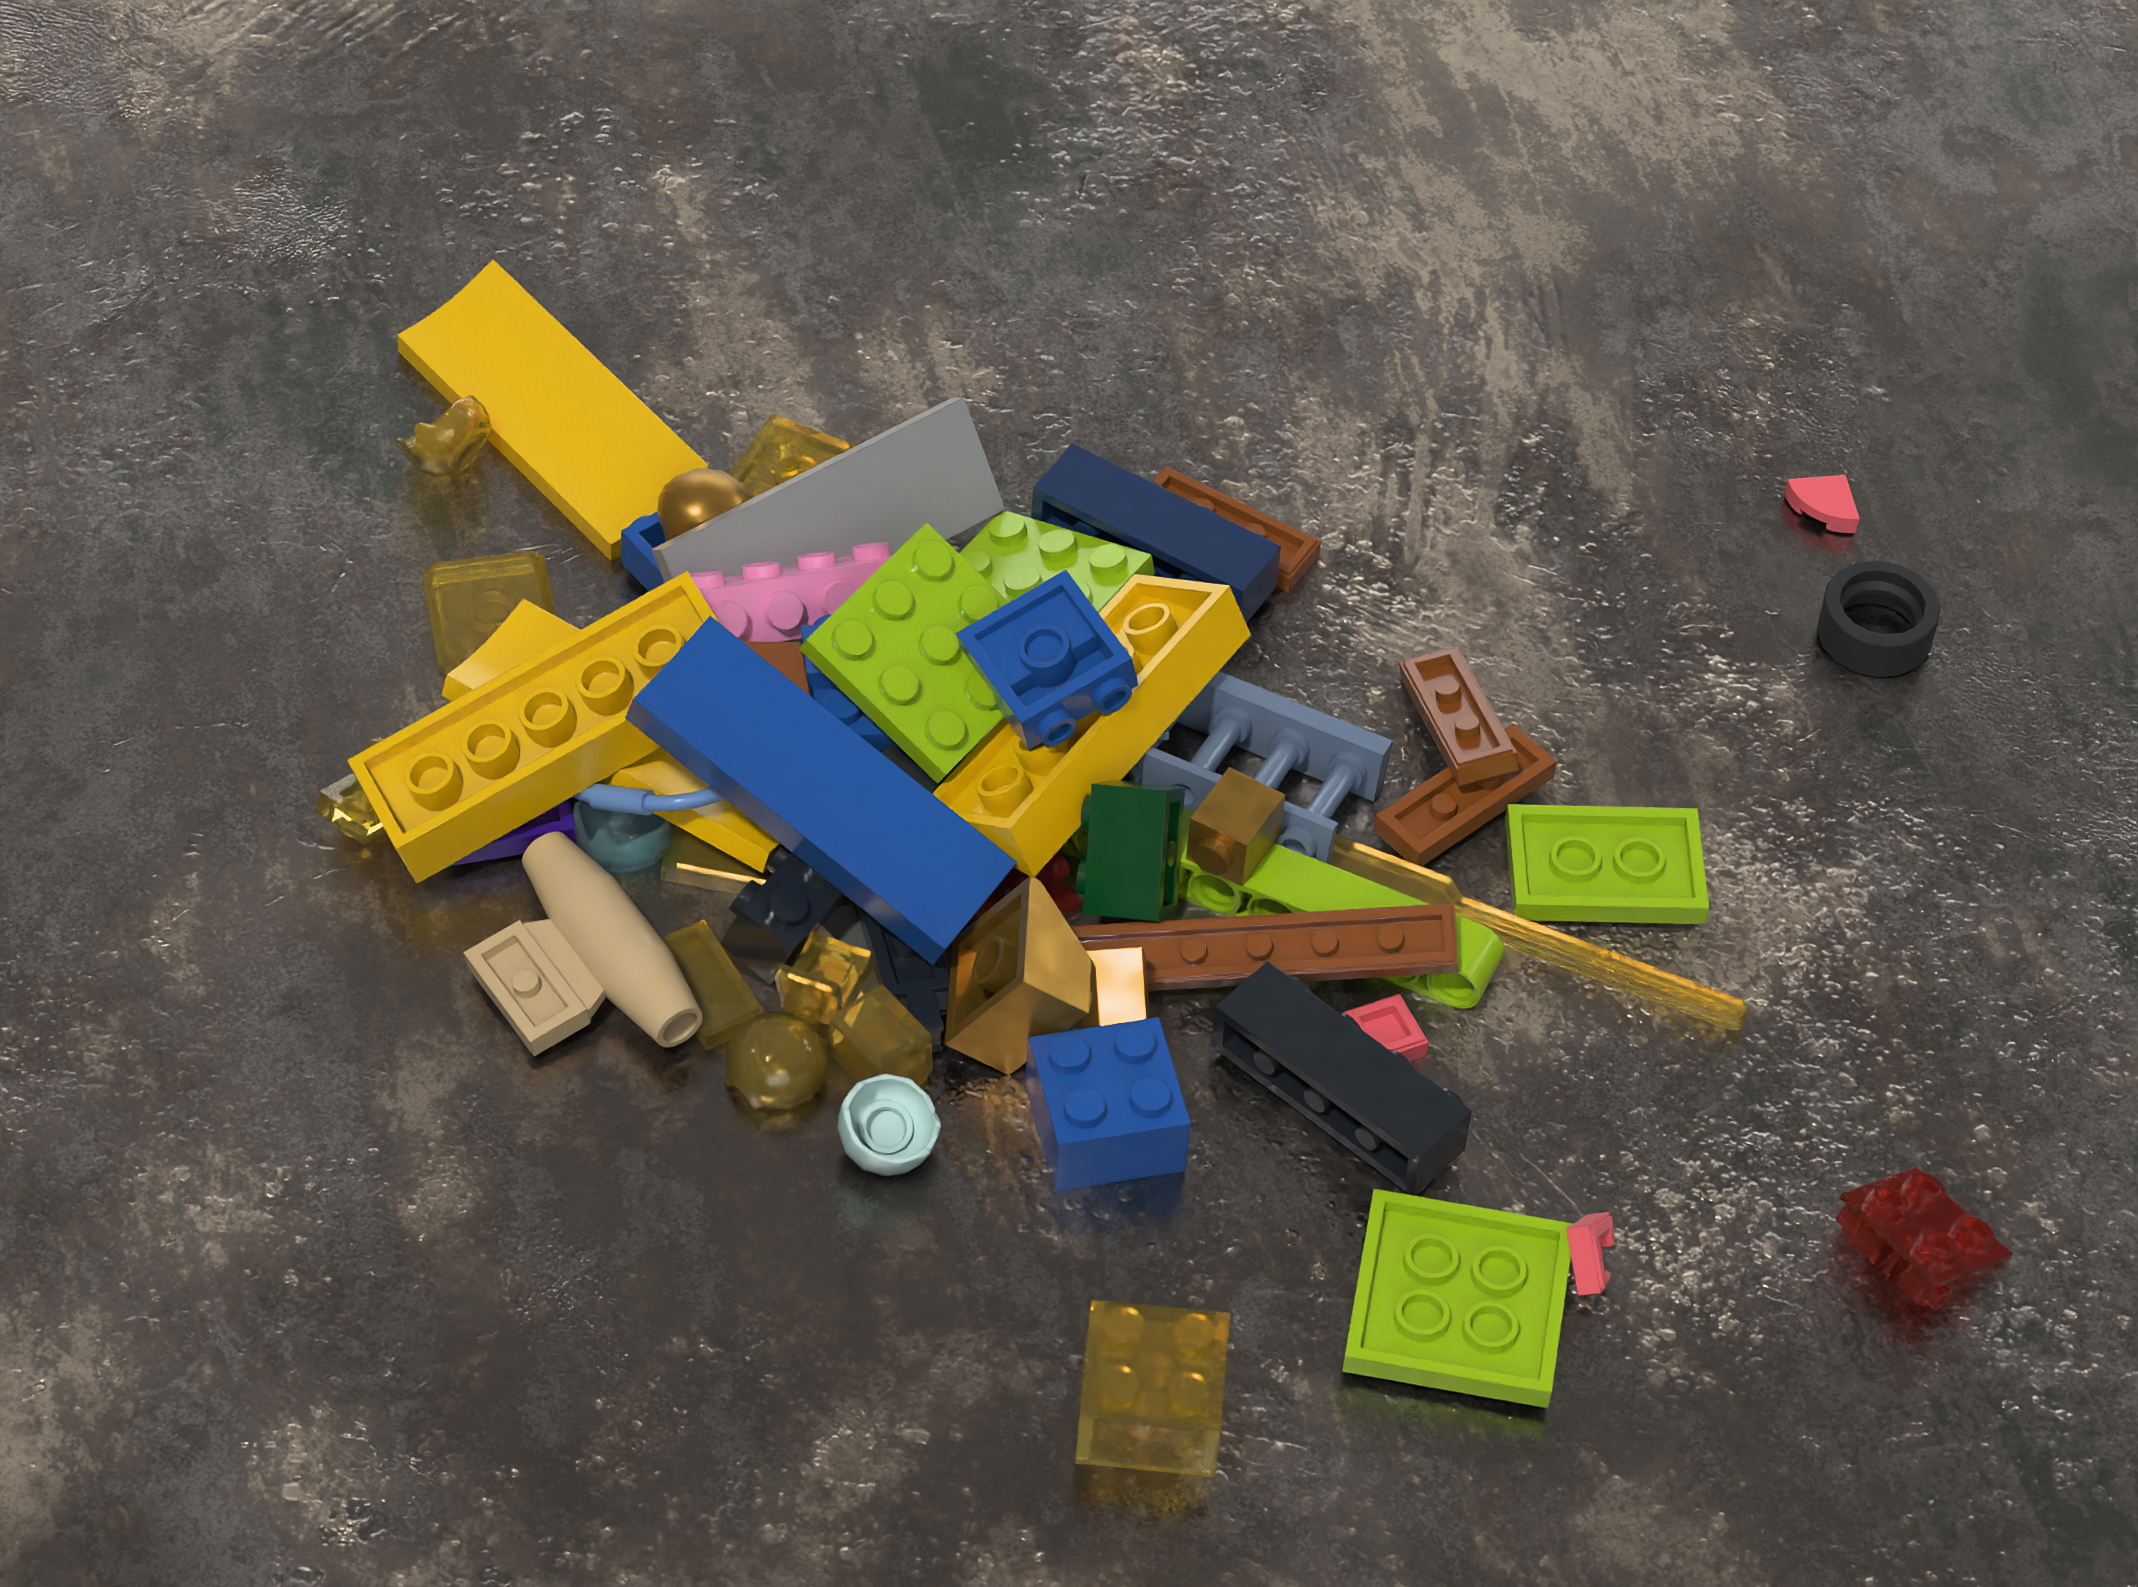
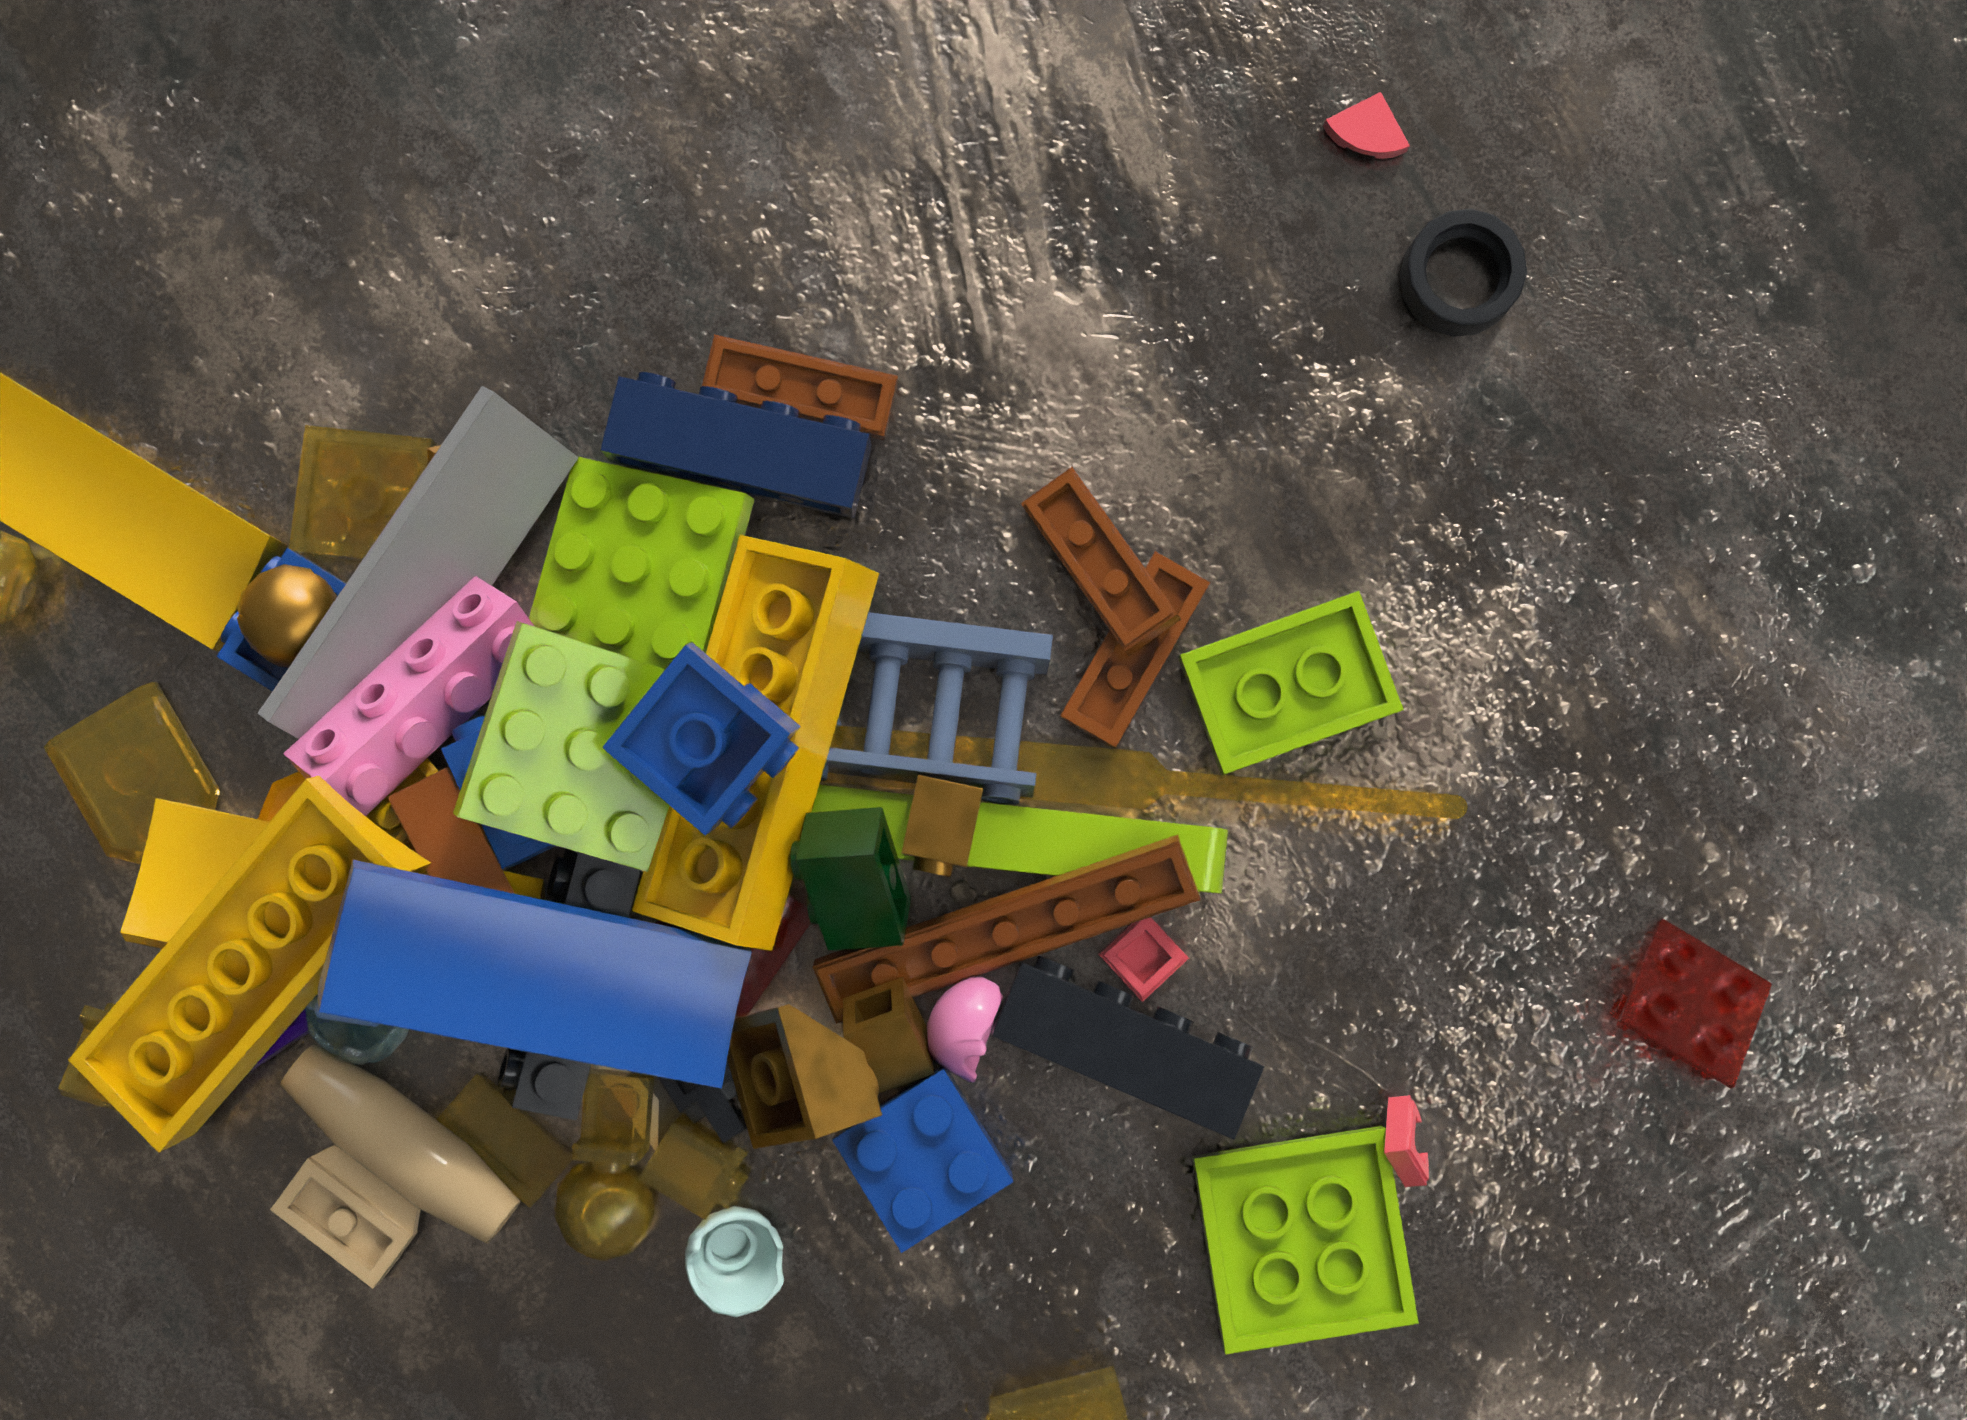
camera: 20 degrees left, 35 degrees up
none -> bright pink hair [927,977,1003,1082]

